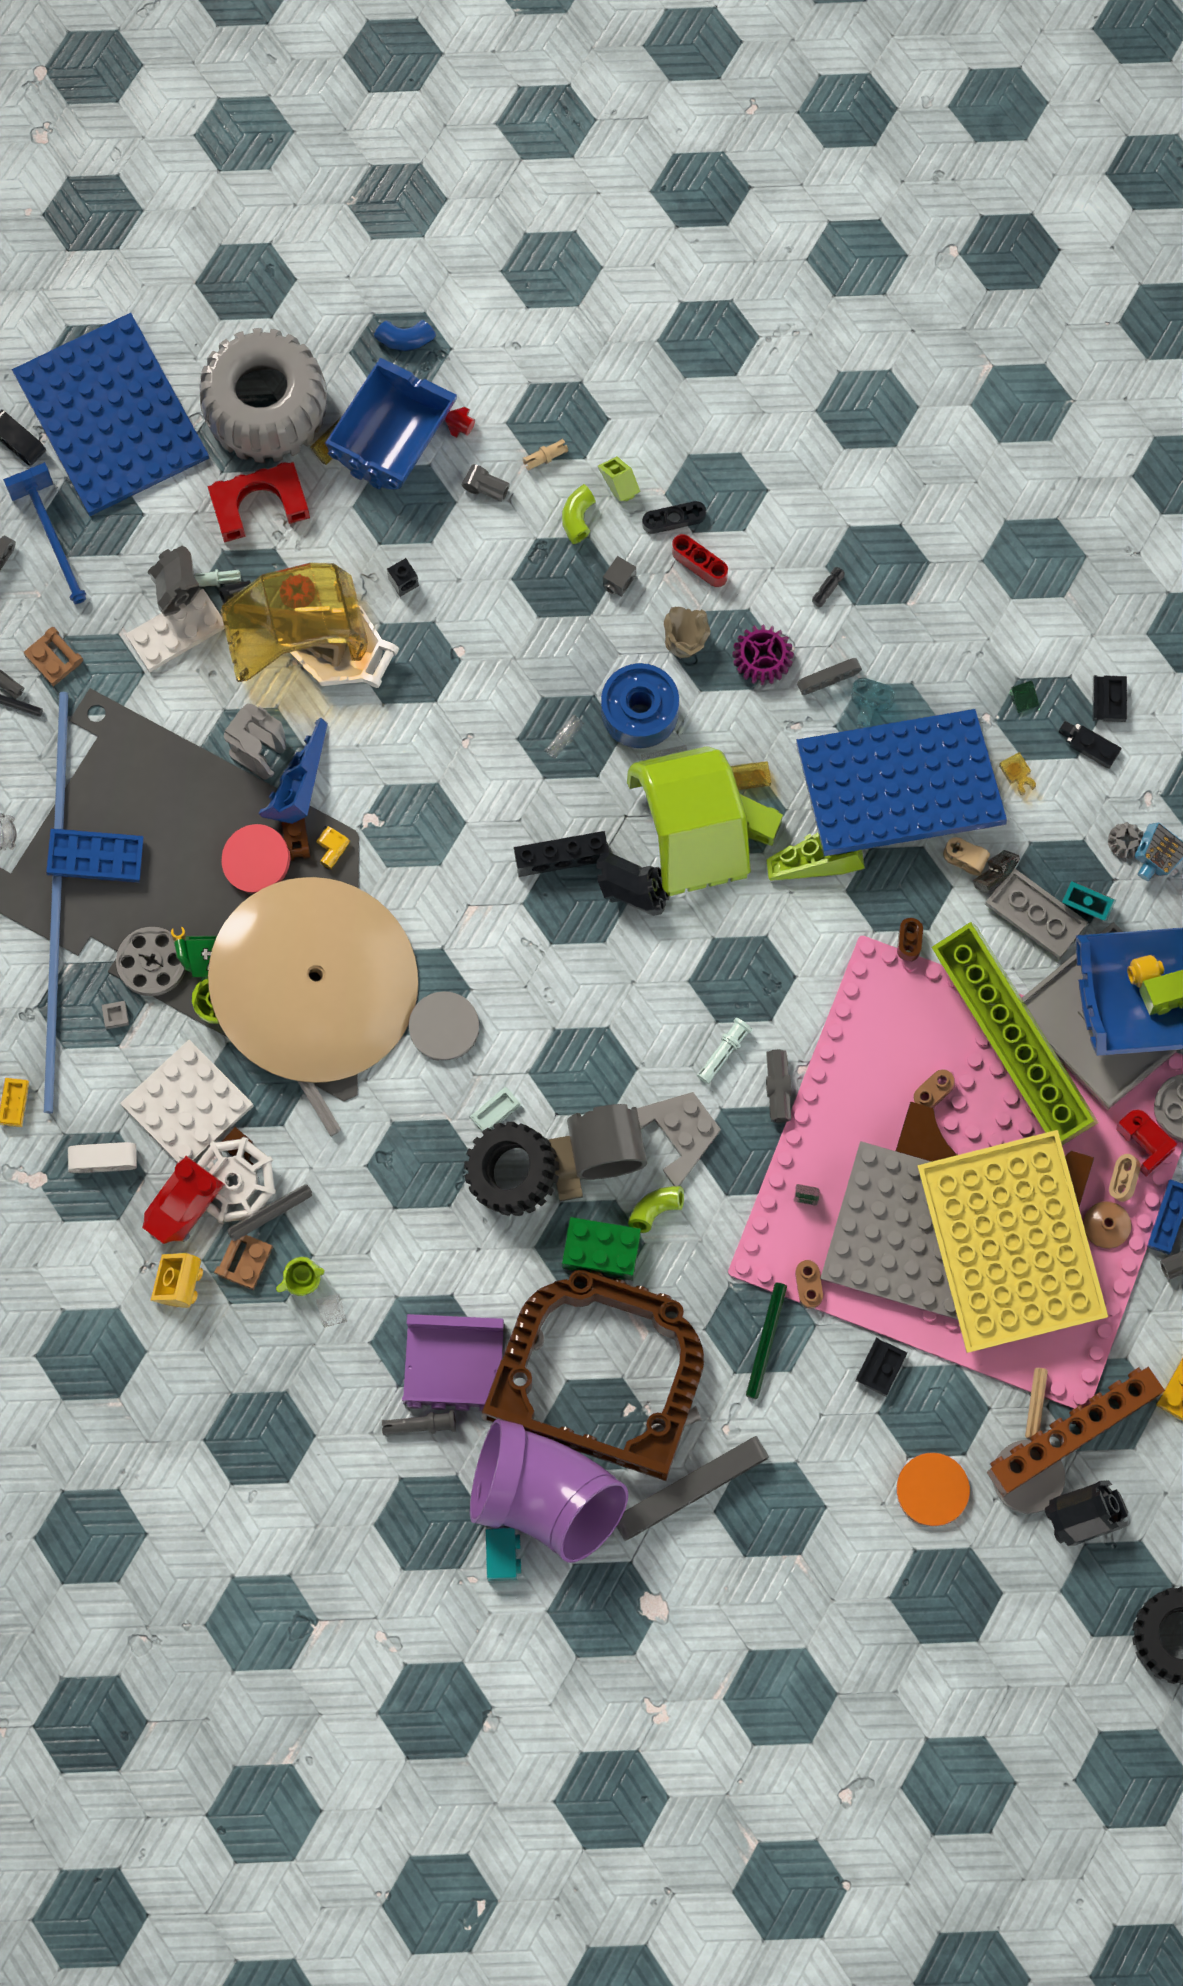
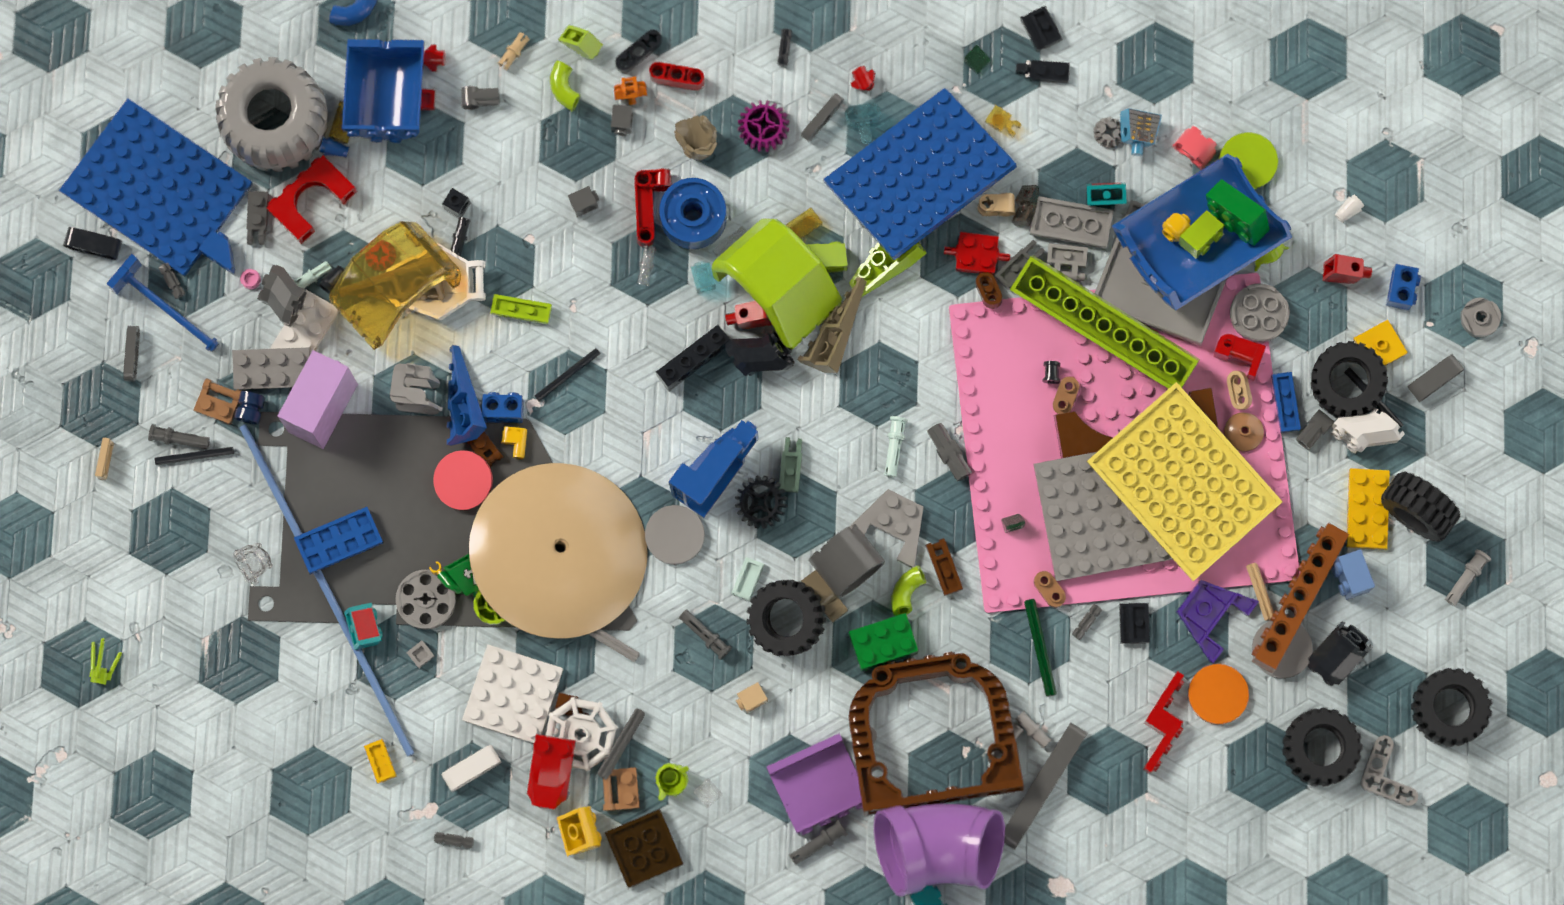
camera: 25 degrees left, 5 degrees up
none -> dark grey axle [159,263,185,299]
none -> blue slope [198,230,235,274]
none -> light grey plate [232,347,311,389]
none -> dark blue wheel [234,391,265,425]
none -> bright pink tile [240,269,261,290]
none -> dark grey hinge [246,191,269,245]
none -> lavender container [277,350,358,449]
none -> blue cone [320,137,349,158]
none -> brick [344,603,383,650]
none -> red plate [421,89,436,110]
none -> dark grey axle [434,832,474,849]
none -> black pin [450,217,471,257]
none -> blue brick [482,392,524,423]
none -> lime plate [490,294,552,324]
none -> black bar [534,348,600,402]
none -> dark grey brick [568,186,599,217]
none -> dark brown plate [604,809,684,889]
none -> orange piece [614,76,647,105]
none -> red piece [634,168,671,248]
none -> blue panel [668,420,759,518]
none -> dark grey pin [679,609,732,660]
none -> clear light blue brick [691,261,716,294]
none -> torso [725,301,772,329]
none -> black gear [735,475,788,529]
none -> tan brick [736,682,768,713]
none -> sand green hinge [779,437,802,493]
none -> dark tan wedge [797,277,866,374]
none -> red piece [850,66,876,91]
none -> reddish brown plate [925,538,963,596]
none -> red plate [944,232,1010,275]
none -> dark grey hinge [994,240,1045,290]
none -> light grey pin [1015,711,1052,749]
none -> black bush [1042,361,1061,384]
none -> light grey plate [1047,243,1088,281]
none -> dark grey axle [1072,604,1102,640]
none -> red bracket [1143,671,1184,774]
none -> dark purple wing [1176,580,1259,663]
none -> black tyre [1282,707,1362,786]
none -> medium blue piece [1331,549,1375,600]
none -> light grey beam [1361,735,1418,806]

